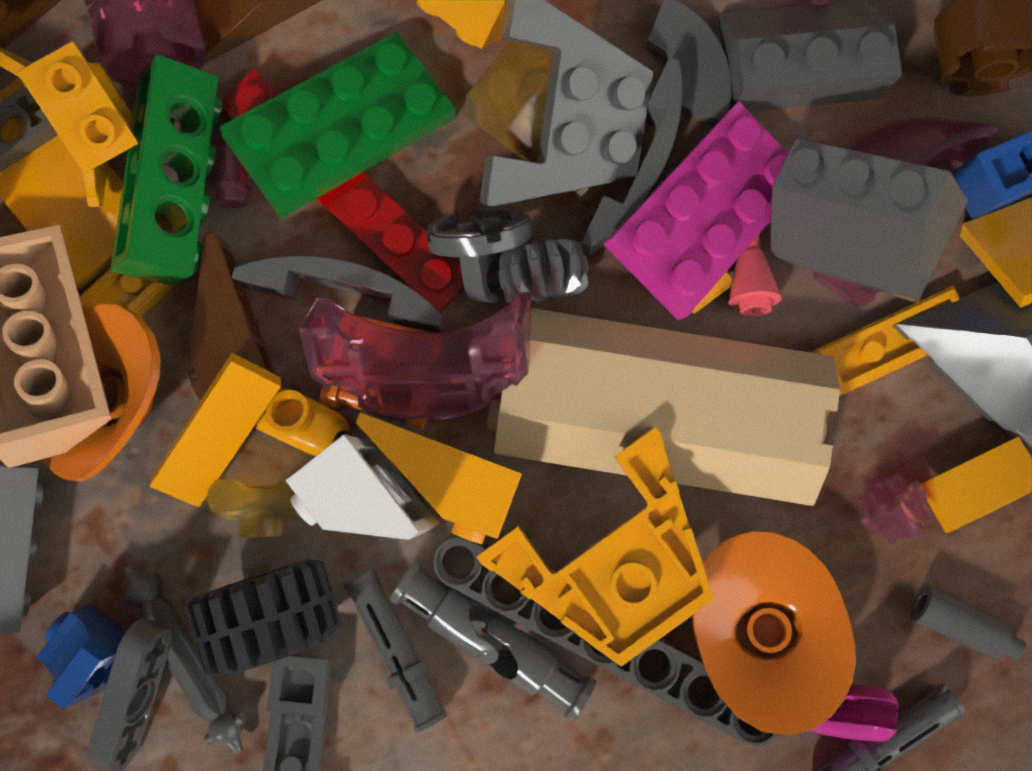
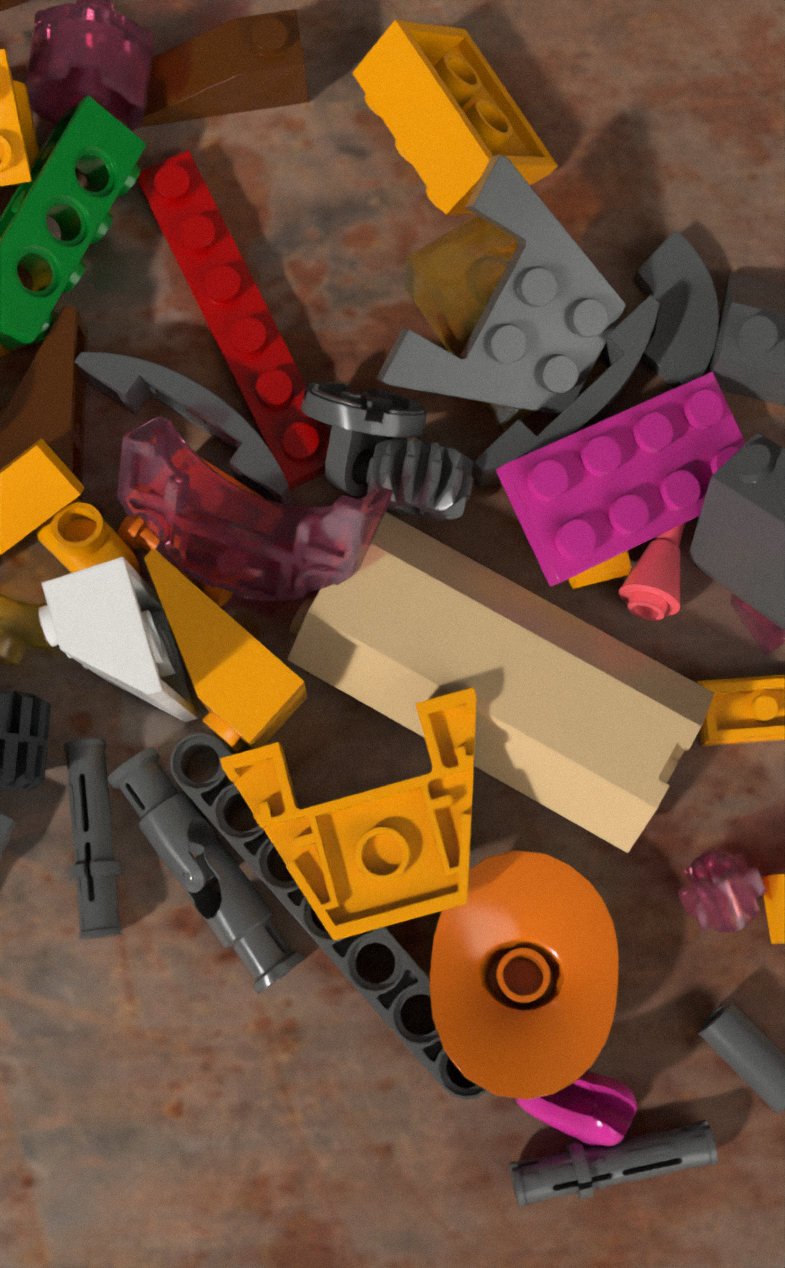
camera: 20 degrees right, 5 degrees down
clear pink pin [210,138,253,208] -> none
green plate [220,32,456,219] -> none

